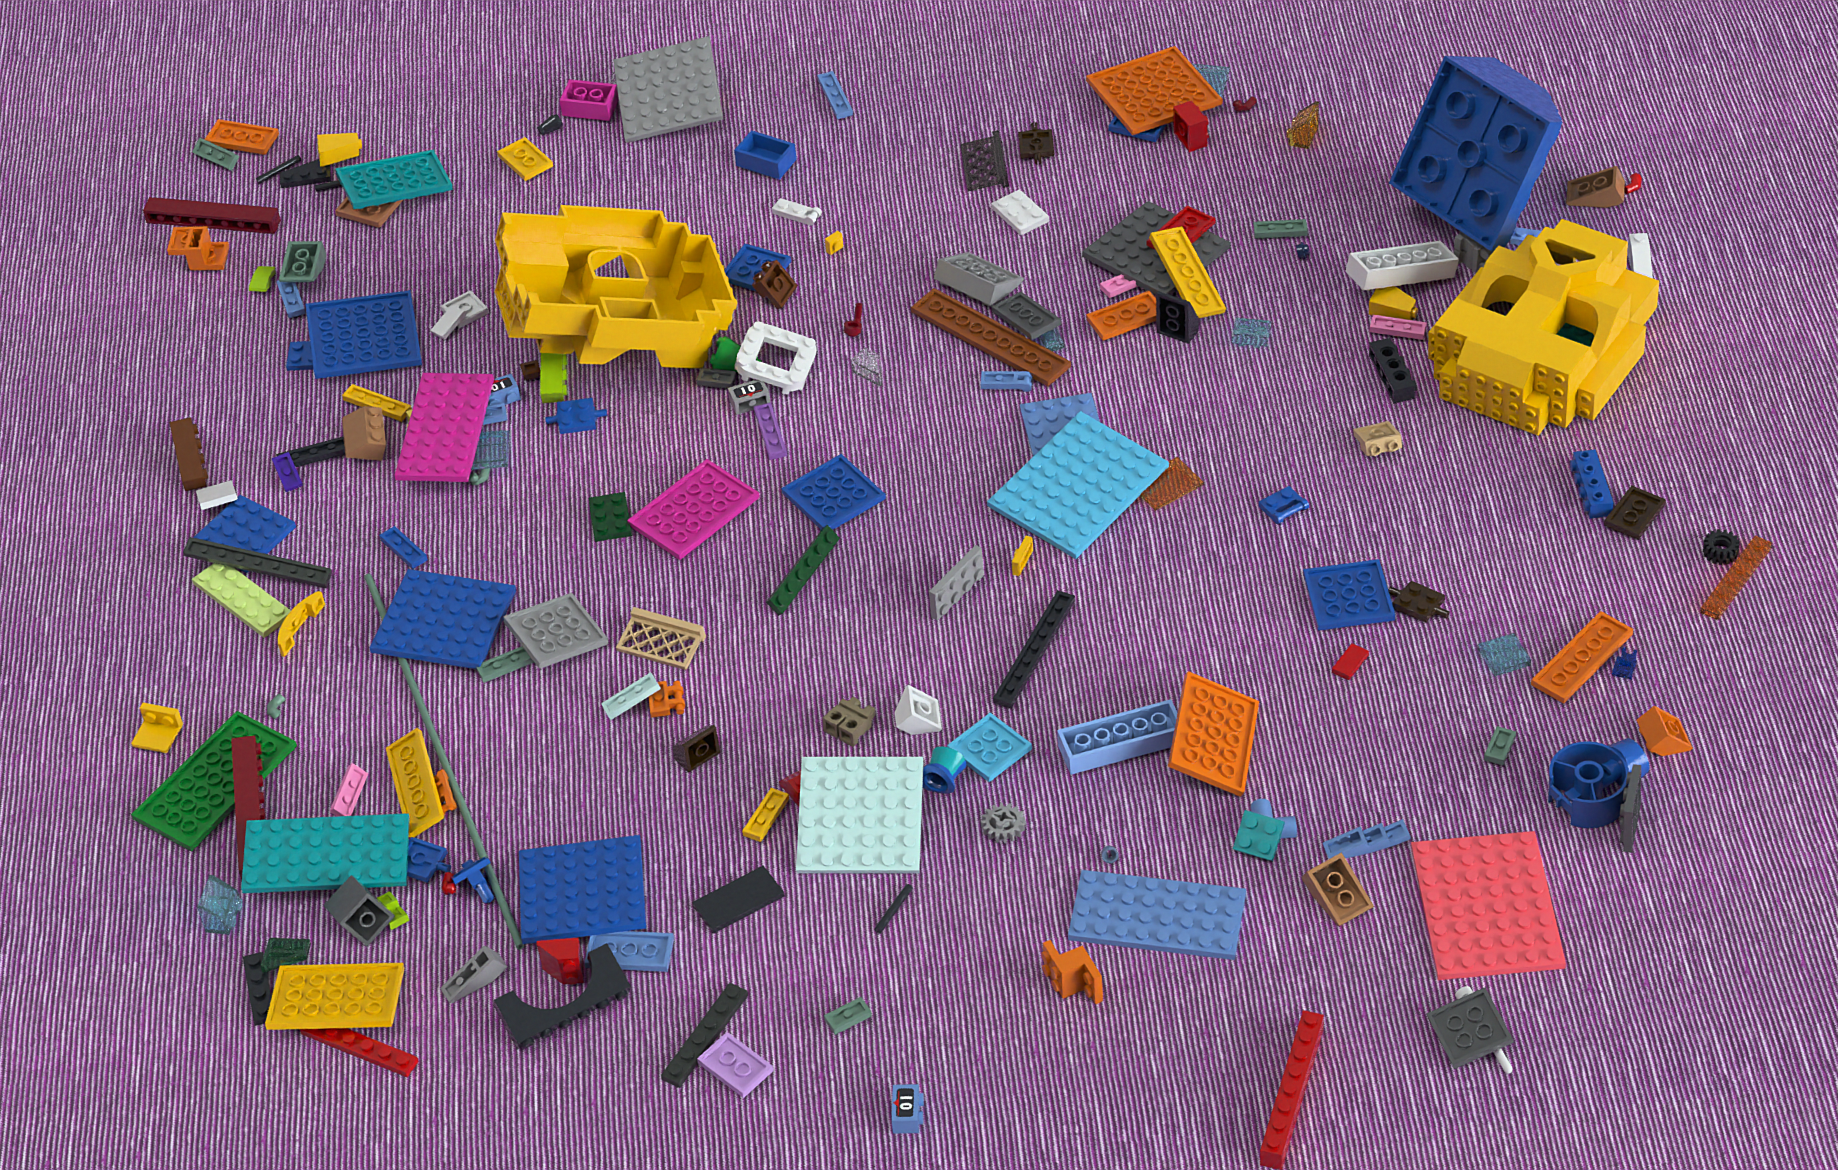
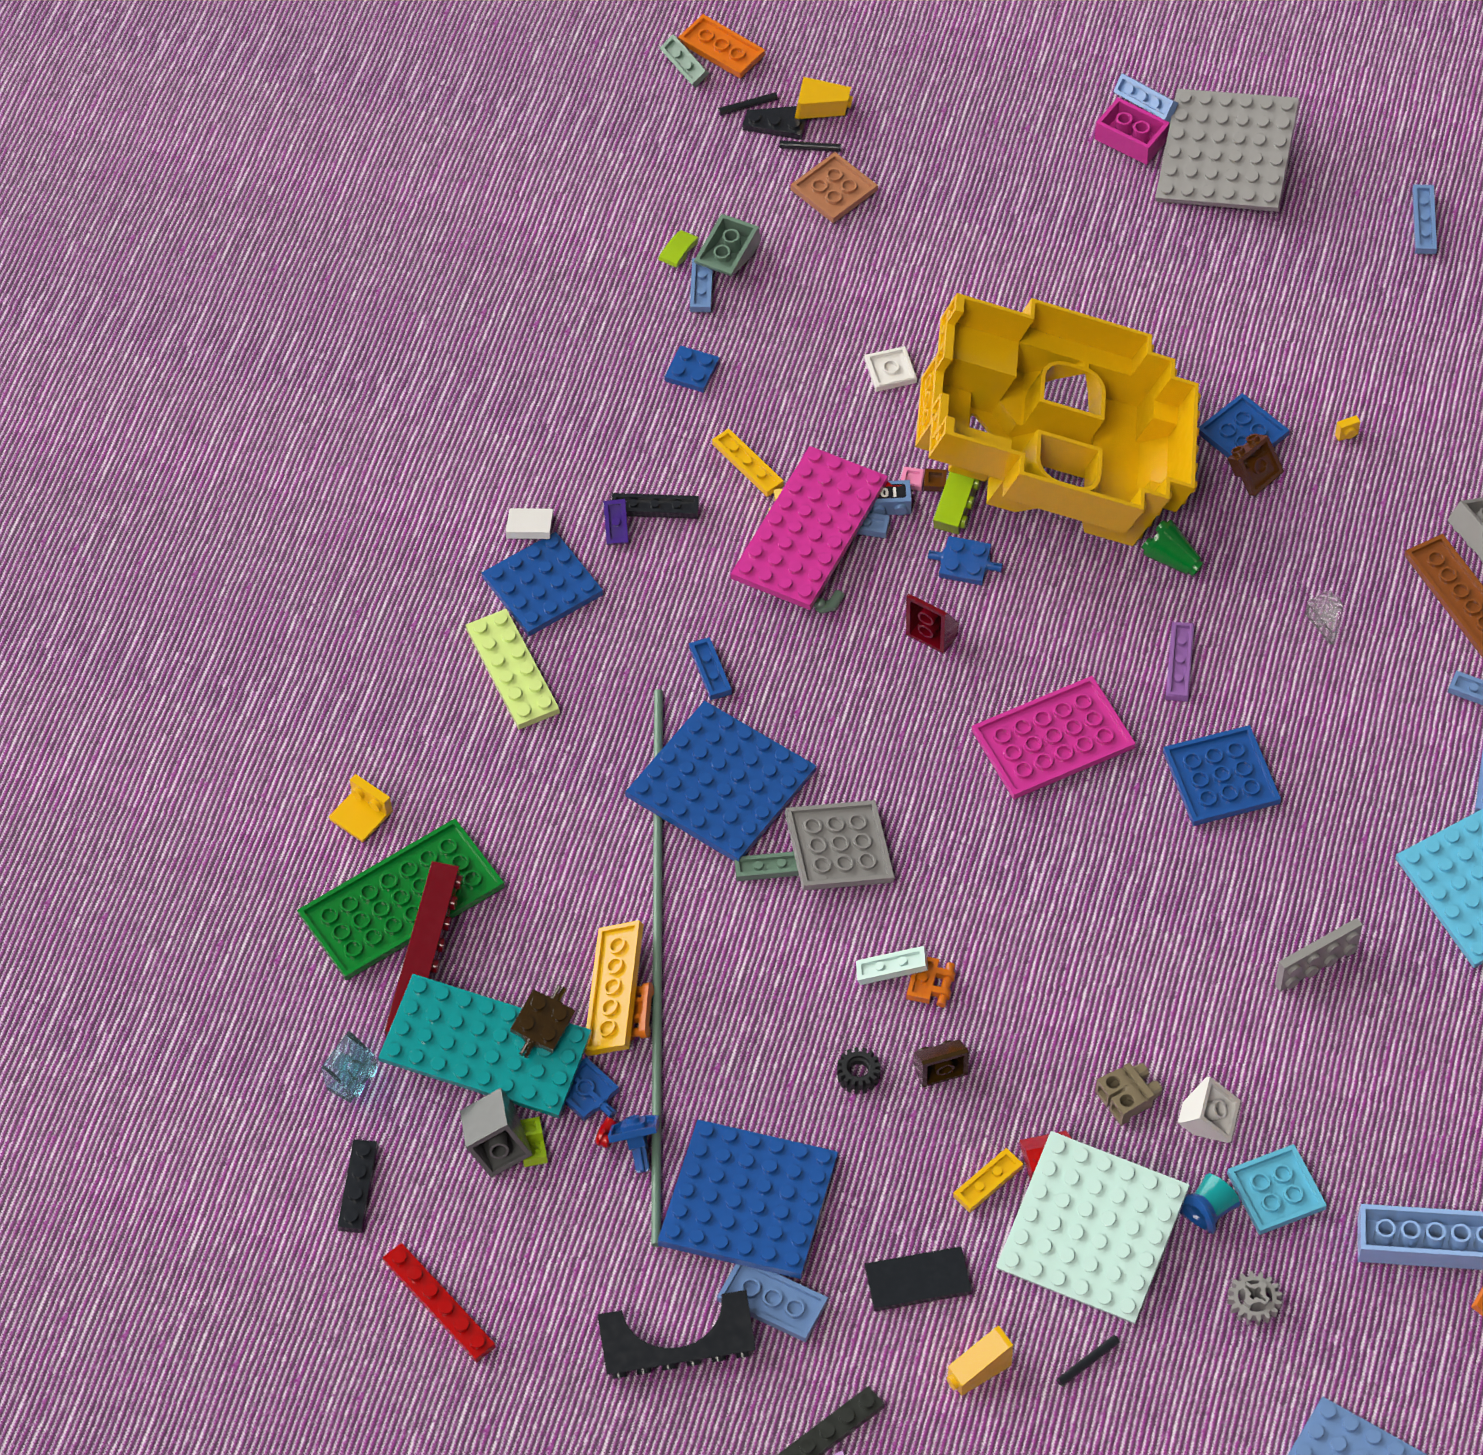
camera: 20 degrees right, 10 degrees up
dark red brick [143,197,281,234] -> none
orange bracket [167,226,230,270] -> none
reddish brown wedge [169,417,209,491] -> none
pearl dark grey plate [183,537,332,588] -> none
clear green wing [261,938,311,972] -> none
yellow plate [265,963,405,1030] -> none
sand green arm [267,694,285,719] -> none
yellow slope [278,591,325,657] -> none
blue plate [305,290,422,379] -> none
bright pink plate [329,763,368,817] -> none
teal plate [335,150,453,209] -> none
medium nougat slope [342,406,386,461] -> none
white tile [430,305,467,340] -> none
light grey slope [440,945,507,1004] -> none
clear light blue piece [471,430,510,470] -> none
yellow plate [497,137,553,181] -> none
black cone [537,114,563,136] -> none
red slope [537,937,584,985] -> none
dark green plate [588,492,632,542] -> none
tan fence [616,607,706,670] -> none
dark grey plate [697,368,737,389] -> none
light grey brick [728,380,770,415] -> none
blue piece [734,130,797,180] -> none
white plate [735,321,817,394] -> none
dark green plate [766,525,840,615] -> none
white plate [772,198,822,225] -> none
dark red plate [844,303,863,337] -> none
black plate [993,590,1075,709] -> none
yellow plate [1012,536,1033,576] -> none
sand blue hinge [1101,845,1118,863] -> none
none -> dark brown plate [510,985,575,1058]
none -> black tyre [837,1047,880,1094]
none -> bright pink tile [901,467,925,491]
none -> dark red slope [906,594,958,654]
none -> yellow slope [946,1326,1013,1396]
none -> plate [1113,73,1178,122]

